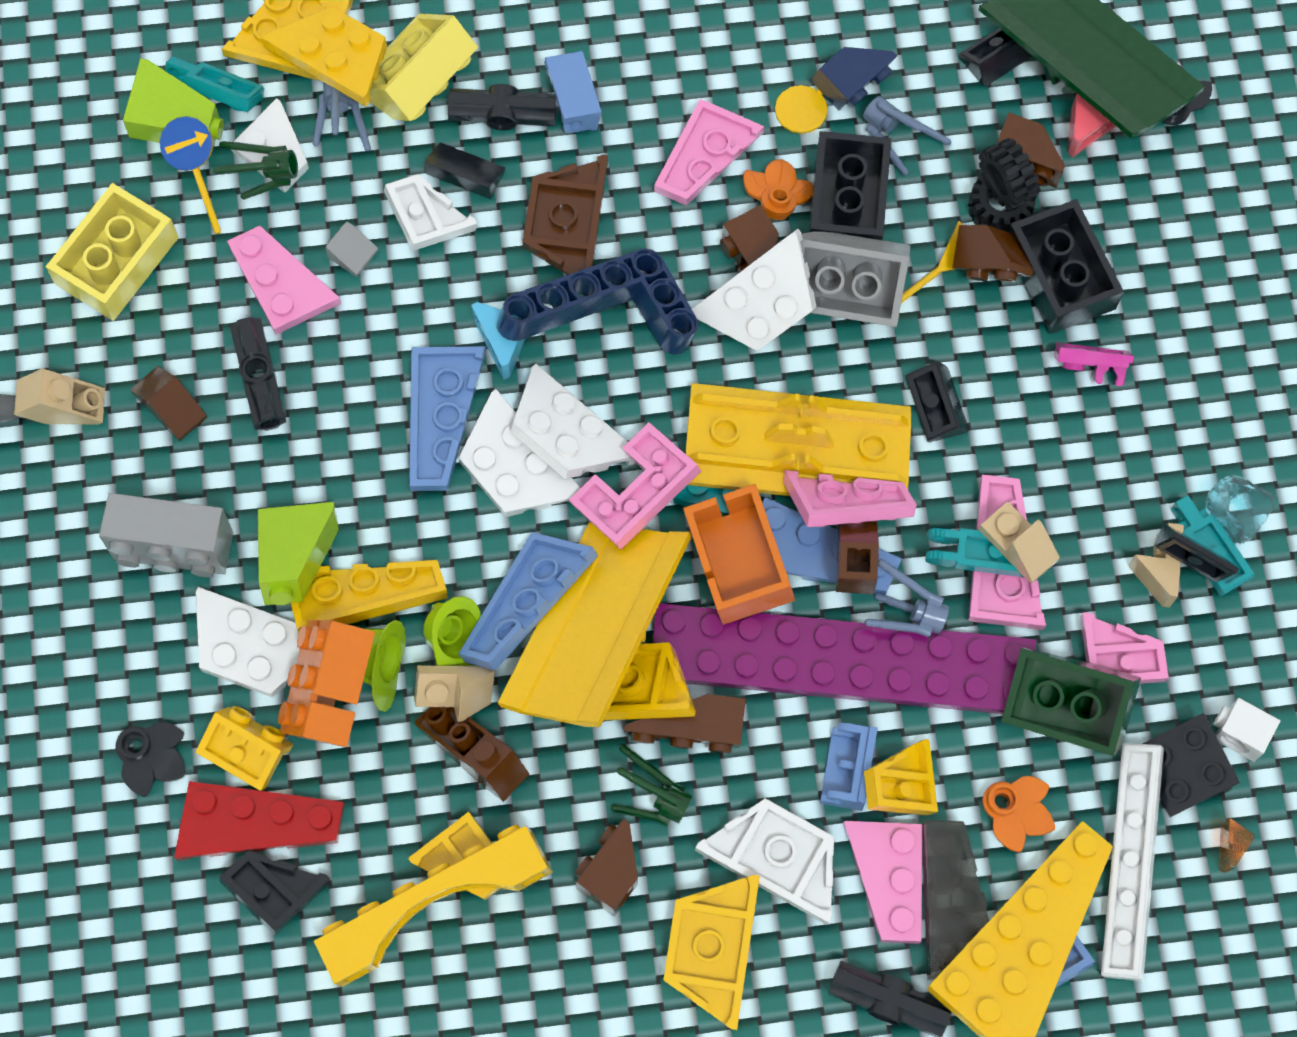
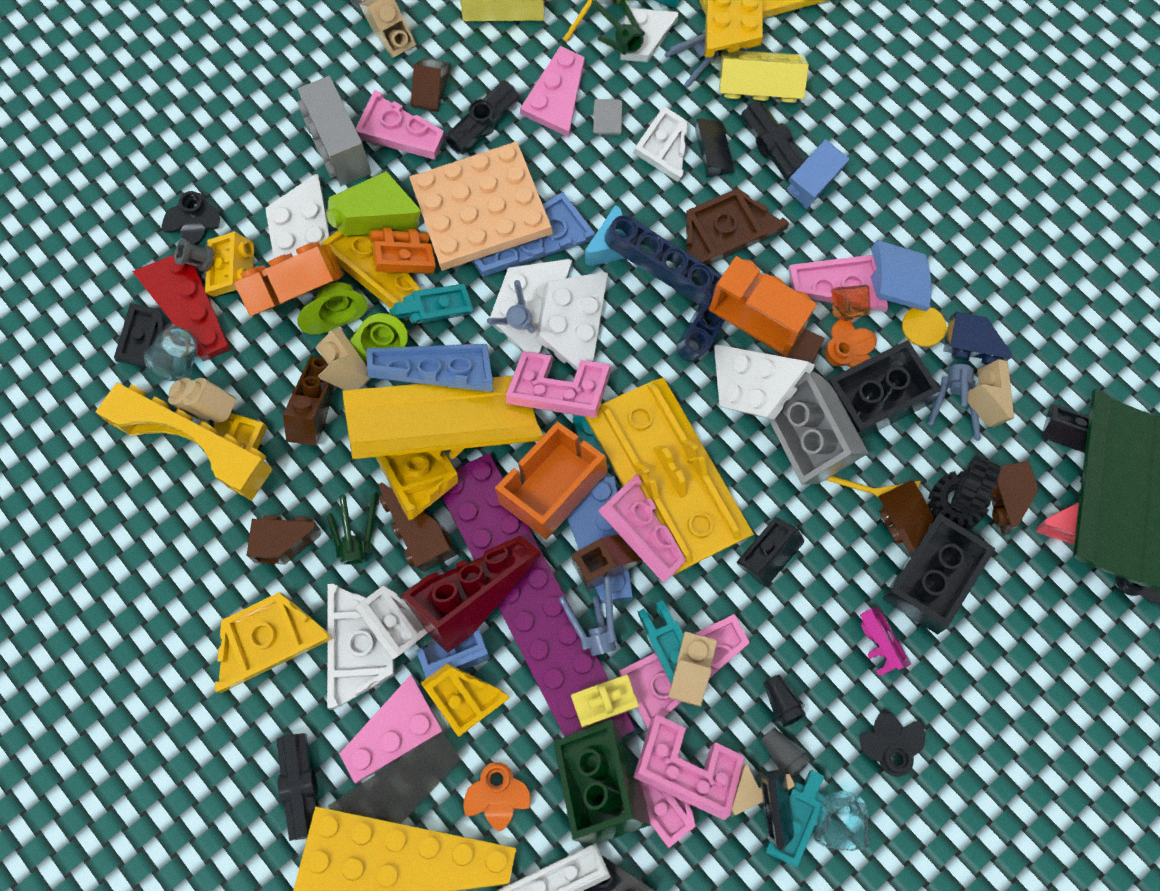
camera: 60 degrees right, 0 degrees up
none -> clear light blue hair [143,326,198,381]
none -> tan brick [168,378,237,423]
none -> dark grey bush [174,239,214,272]
none -> white wing [354,586,427,659]
none -> bright pink wing [355,90,445,160]
none -> orange plate [369,227,436,274]
none -> teal hinge [389,283,474,323]
none -> dark red wedge [401,536,541,653]
none -> light nougat plate [409,141,553,271]
none -> sand blue plant [487,280,535,333]
none -> light yellow hips [571,674,639,728]
none -> bright pink plate [634,714,745,820]
none -> orange piece [709,256,817,357]
none -> dark grey cone [761,728,810,778]
none -> black cone [763,675,806,727]
none -> clear orange slope [831,285,870,321]
none -> black plate [859,709,925,777]
none -> medium blue slope [871,240,931,311]
none -> tan slope [967,359,1014,428]

